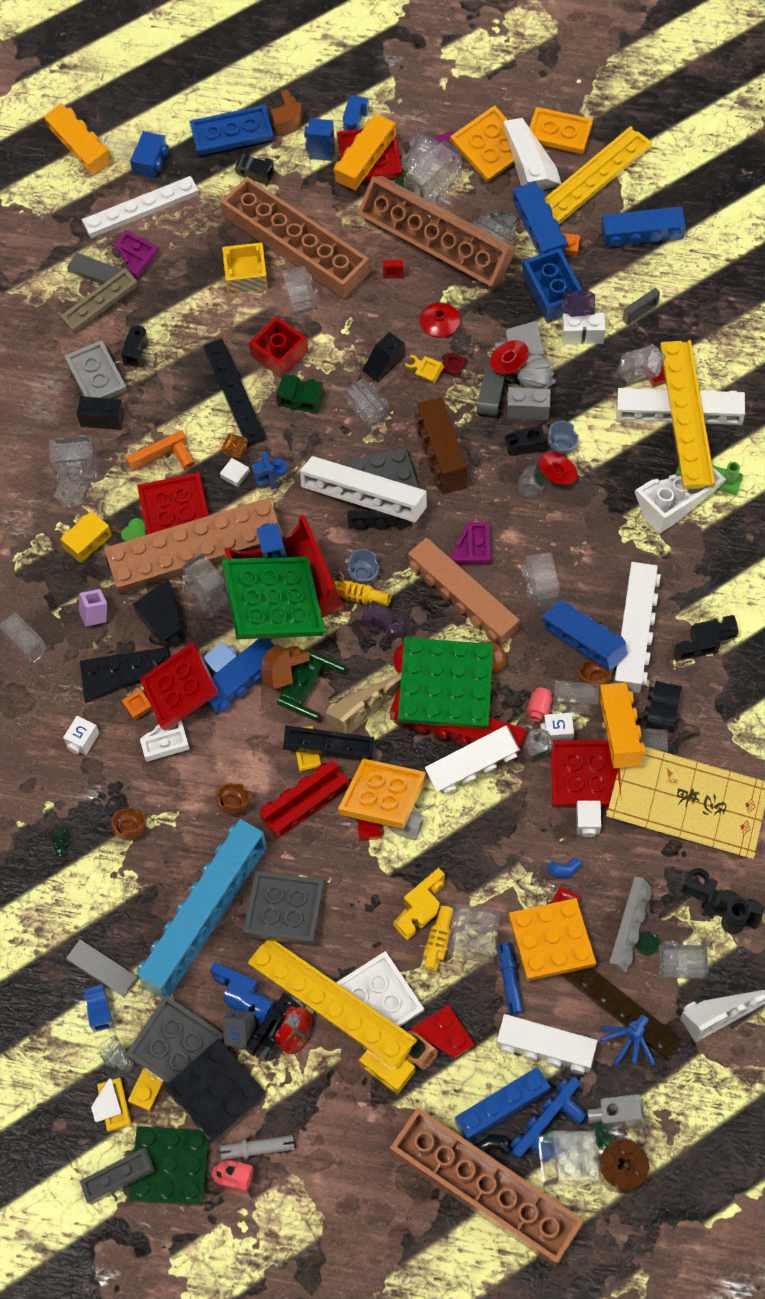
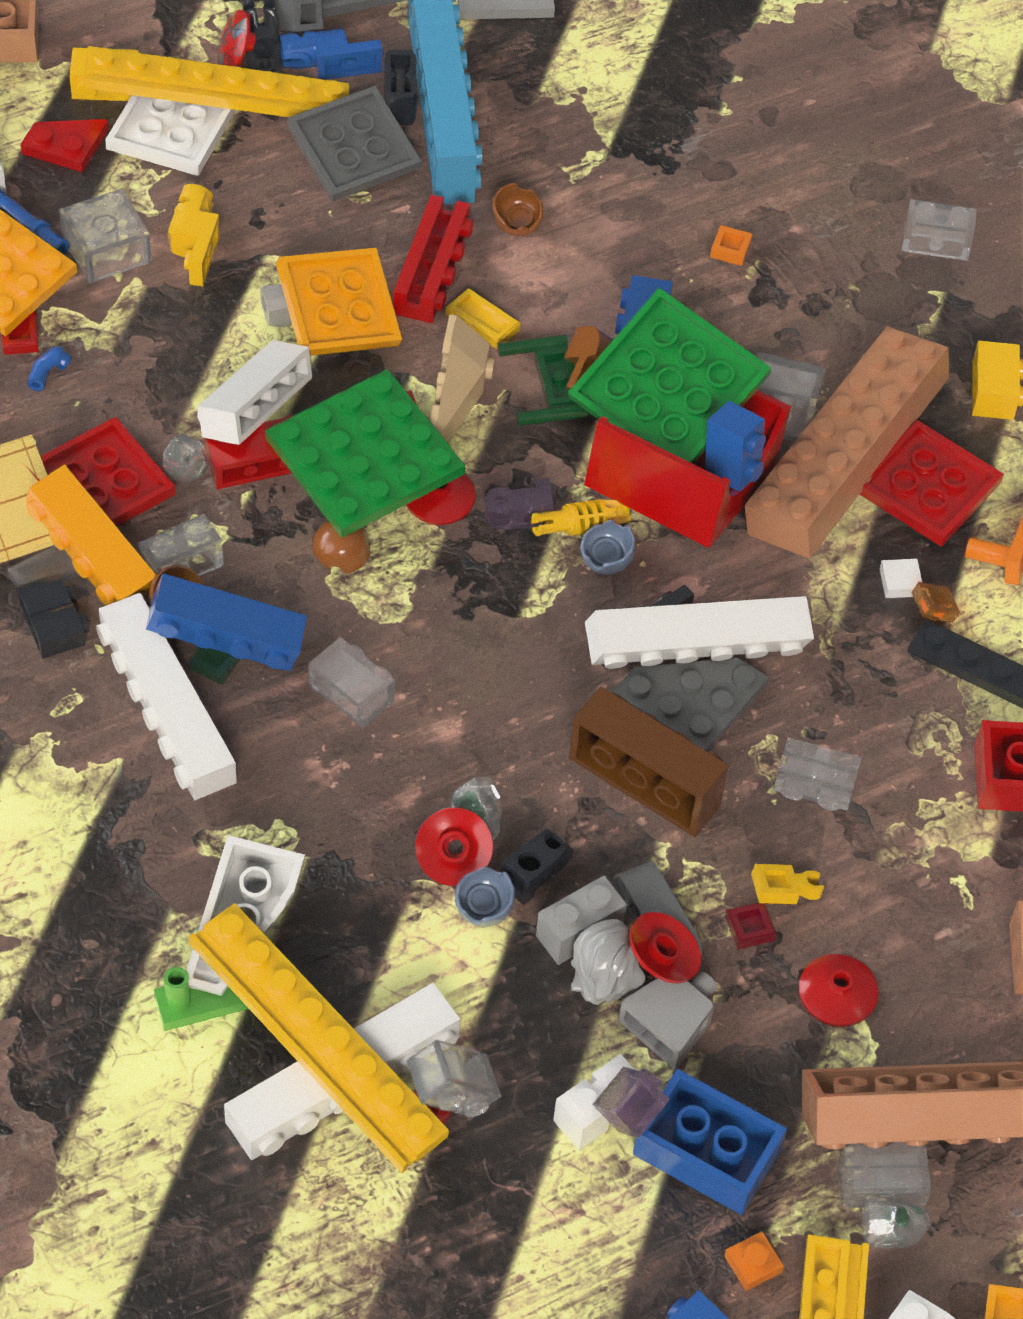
camera: 135 degrees right, 10 degrees down
clear green tile [53,825,65,856] -> none
white brick [63,716,99,755] -> none
lavender brick [79,589,107,626] -> none
black wing [80,647,169,704] -> none
dark orange hair [111,807,146,840] -> none
bright green tile [121,518,146,542] -> none
black slope [133,579,184,649] -> none
red plate [140,642,219,731] -> none
white wing [140,720,190,762] -> none
blue hips [252,452,287,490] -> none
dark green brick [276,374,324,414] -> none
black plate [282,725,374,760] -> none
black slope [363,332,405,383] -> none
red tile [383,260,404,279] -> none
nougat rock [407,1031,438,1070] -> none
nougat brick [408,537,520,646] -> none
yellow hinge [424,906,454,972] -> none
magenta wing [449,522,490,564] -> none
blue brick [513,182,568,256] -> none
coral brick [526,688,553,722] -> none
white brick [540,713,574,744] -> none
white brick [576,801,601,837] -> none
dark grey tile [622,288,660,325] -> none
black plate [673,615,739,662] -> none
none -> black brick [384,50,417,125]

